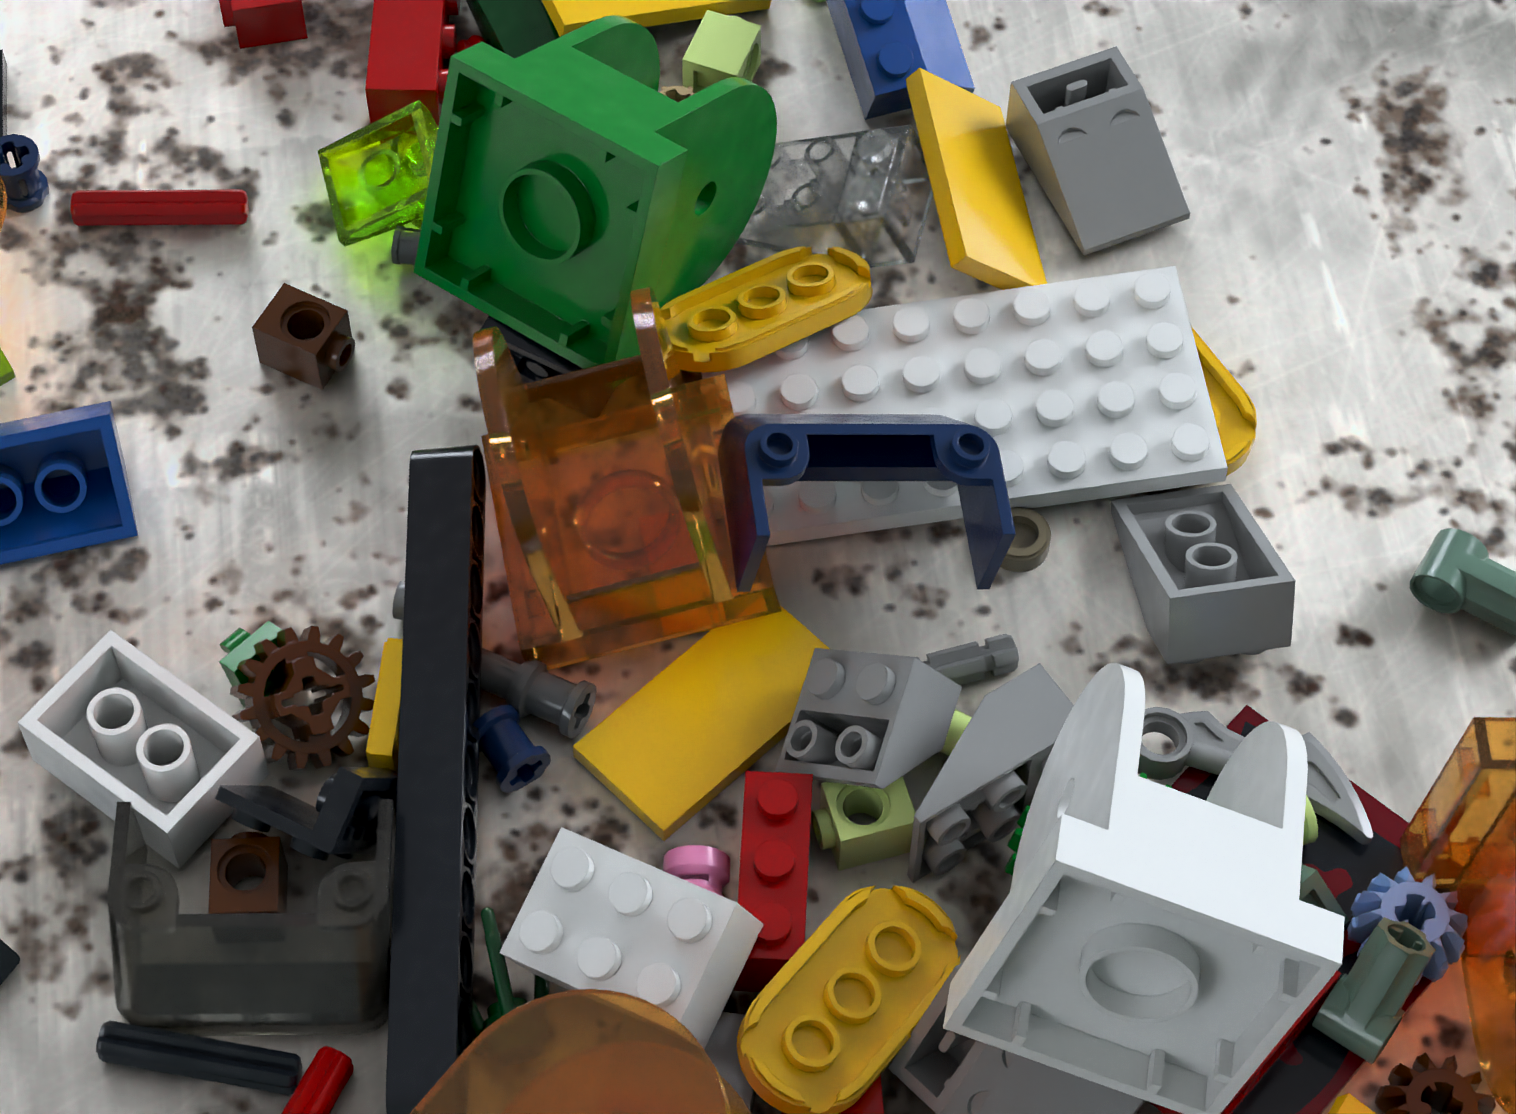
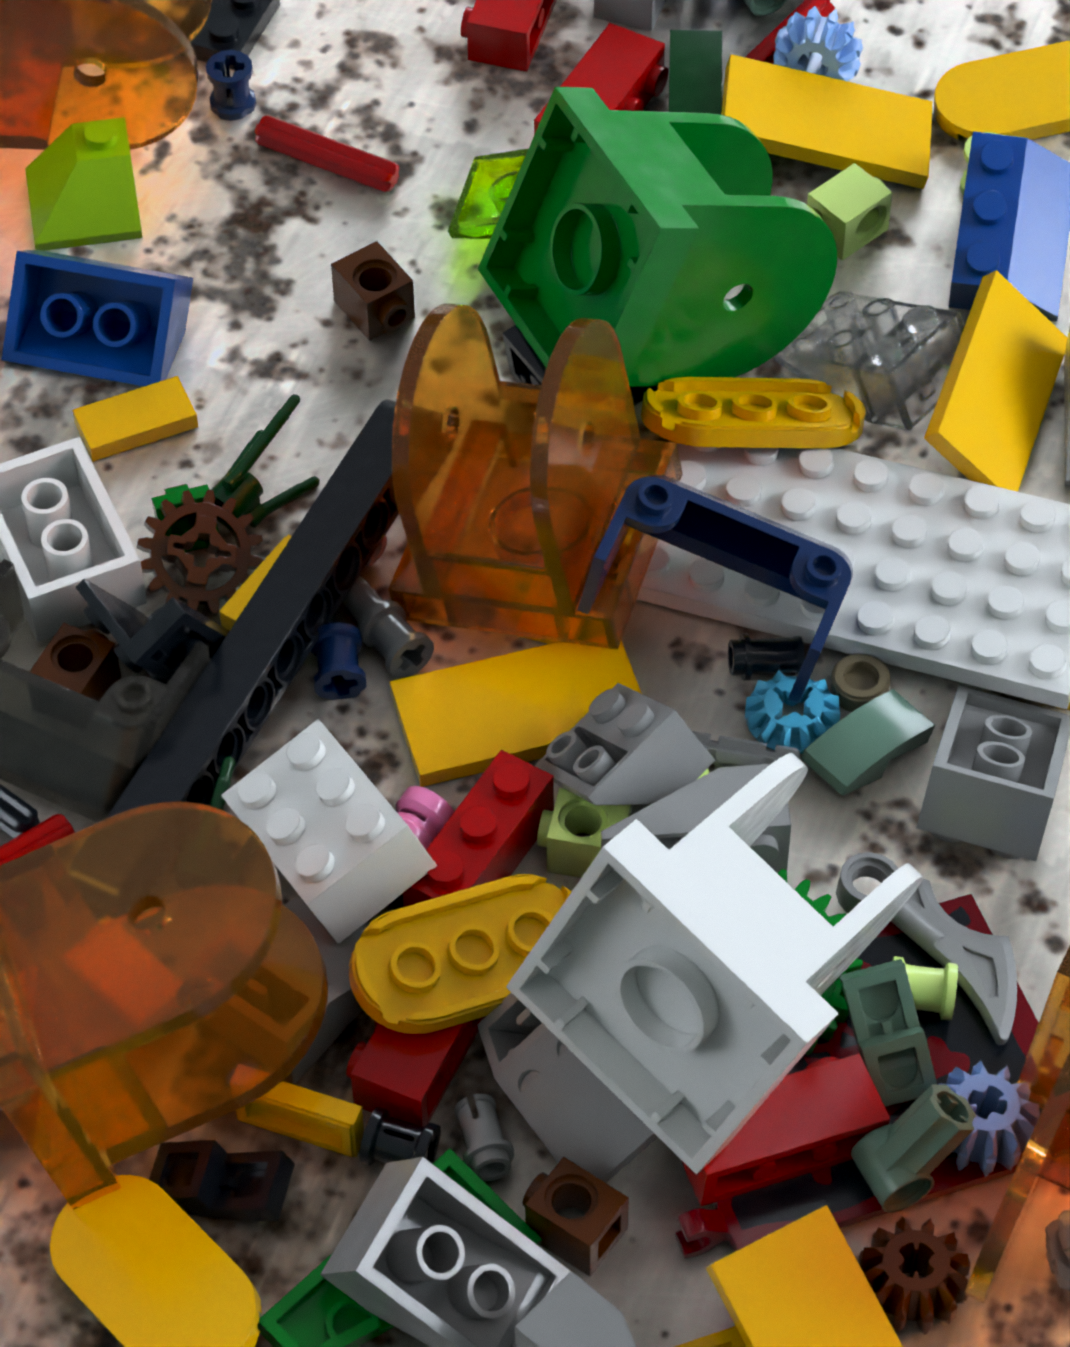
camera: 30 degrees right, 5 degrees down
none -> yellow tile [72,376,198,461]
none -> dark green plant [211,394,320,528]
none -> black pin [728,633,804,681]
none -> medium azure gear [745,670,840,754]
none -> sand green slope [801,689,935,796]

